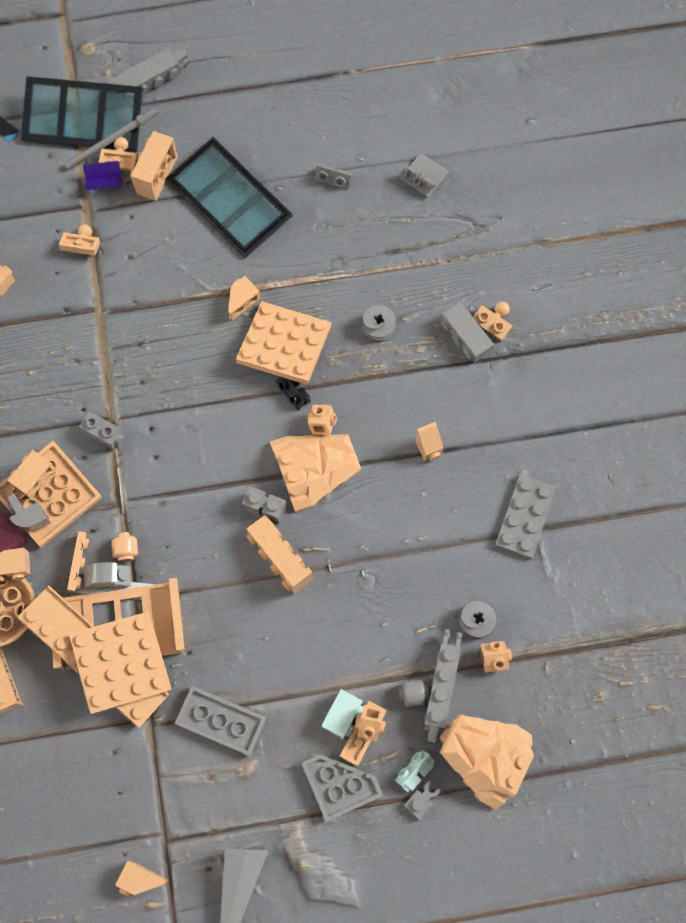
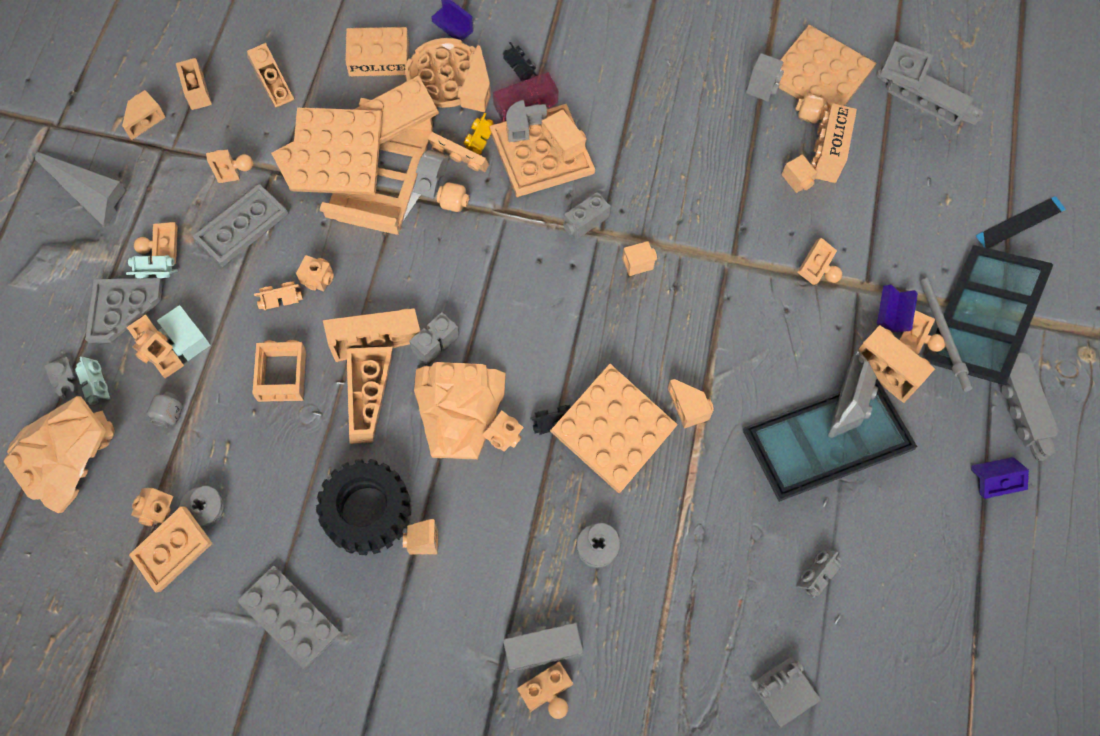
camera: 110 degrees right, 5 degrees down
light grey hinge [423,629,462,744] -> none
none -> light aqua hinge [126,255,178,278]
none -> light nougat plate [129,506,213,592]
none -> light nougat plate [134,222,178,264]
none -> light nougat brick [176,58,212,110]
none -> light nougat plate [206,149,253,183]
none -> light nougat slope [247,43,294,108]
none -> light nougat window [252,340,306,402]
none -> light nougat hinge [254,281,303,311]
none -> light nougat brick [296,255,334,292]
none -> black tyre [316,459,412,555]
none -> light nougat wedge [346,347,393,444]
none -> yellow hinge [463,113,494,155]
none -> light nougat brick [622,241,657,276]
none -> light grey wedge [828,350,878,438]
none -> dark purple panel [971,457,1029,499]

